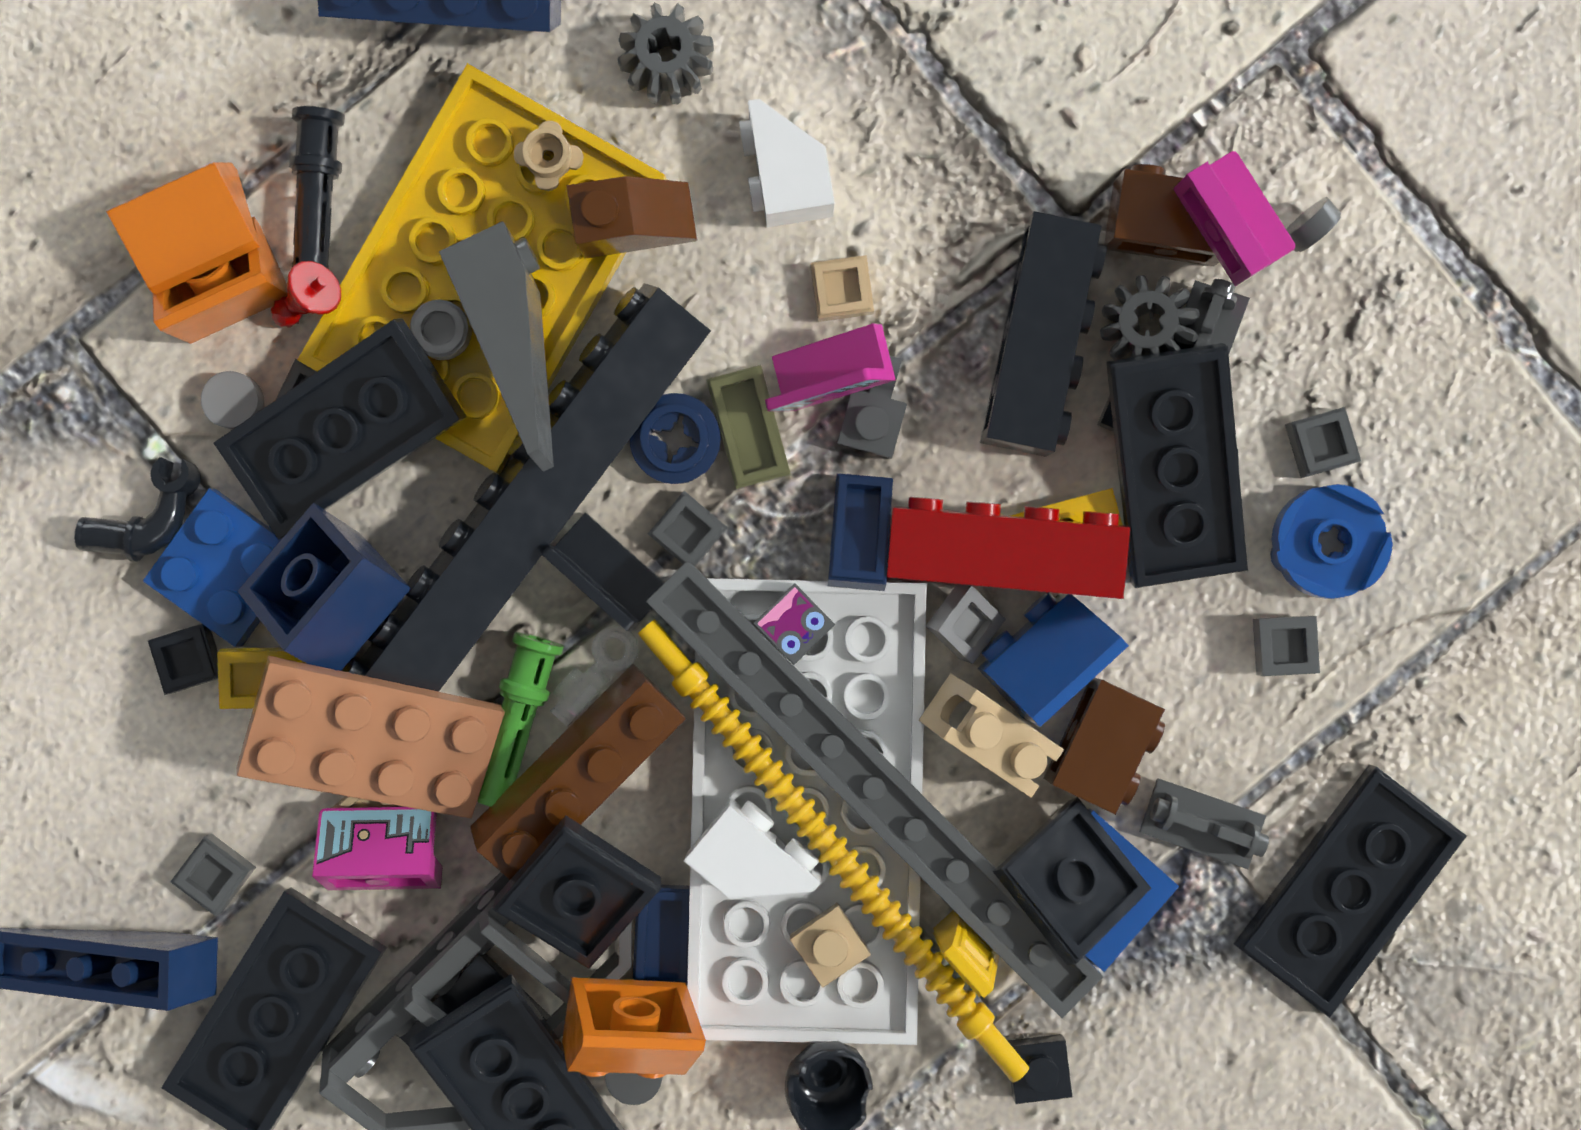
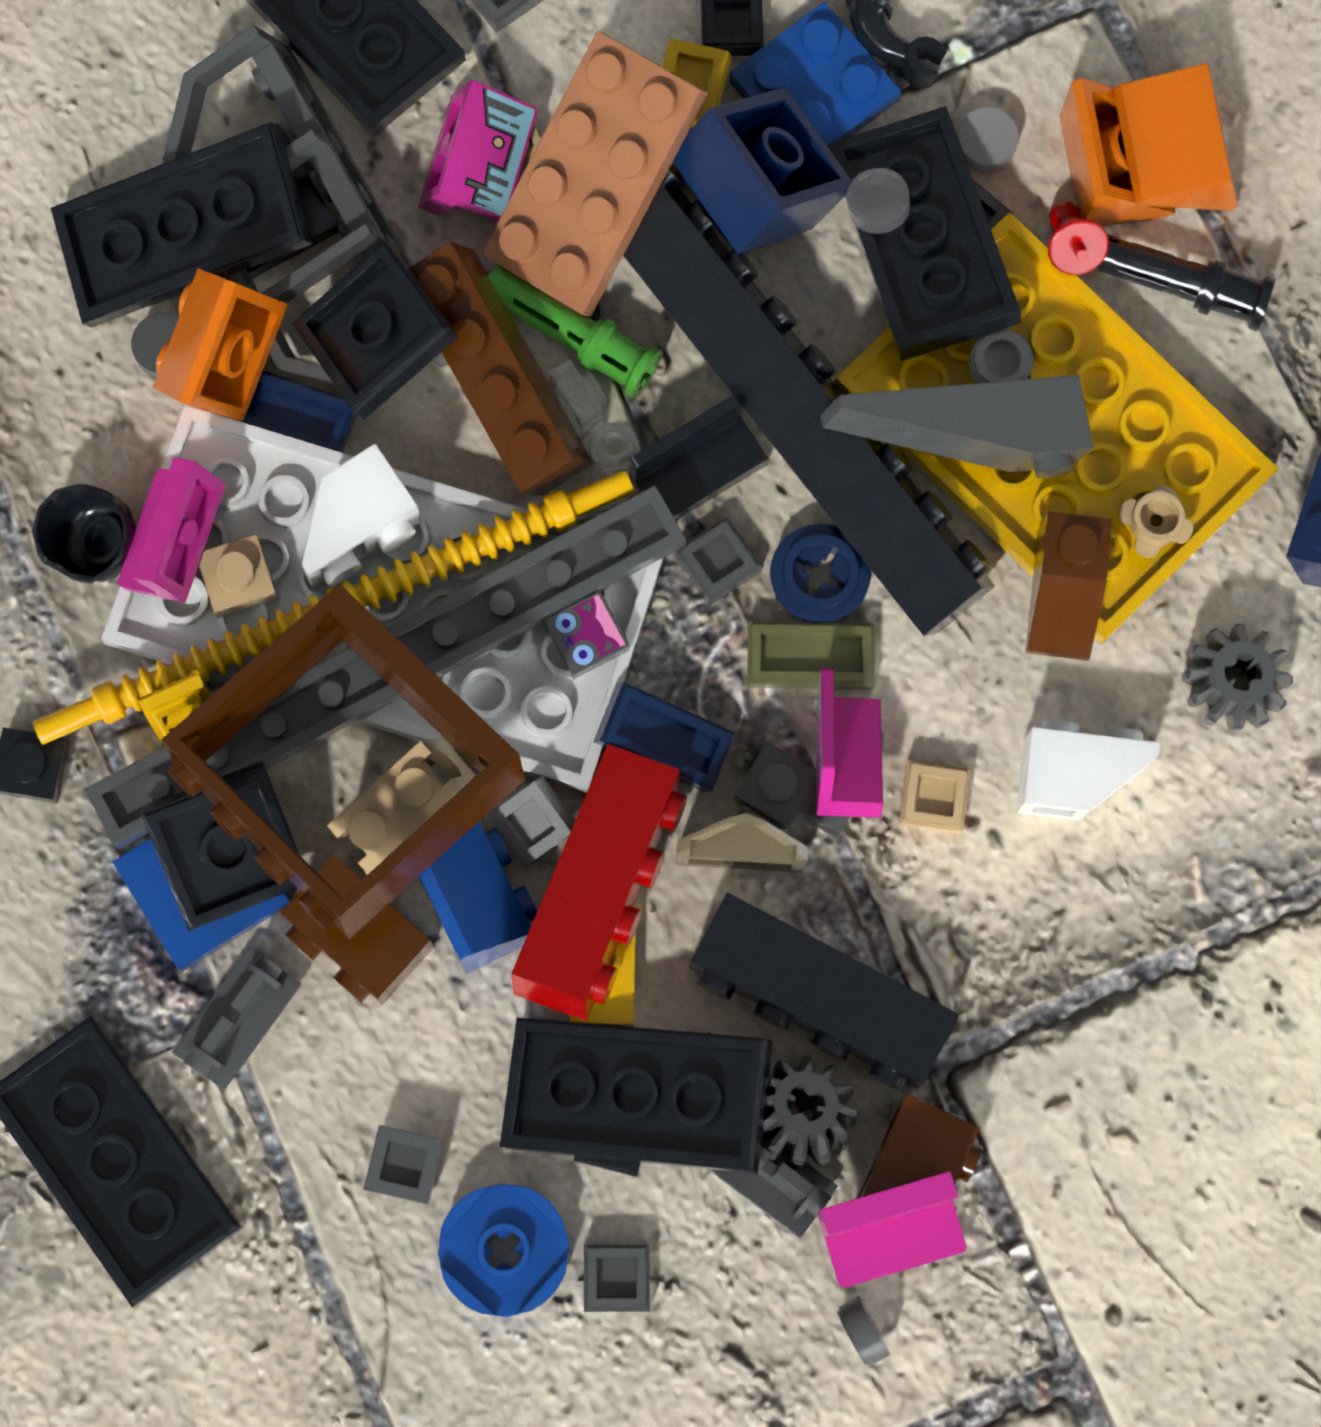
camera: 100 degrees right, 10 degrees down
none -> dark pink panel [118,457,226,603]
none -> reddish brown window [161,584,525,939]
none -> dark tan slope [675,810,809,873]
none -> clear tile [846,168,910,234]

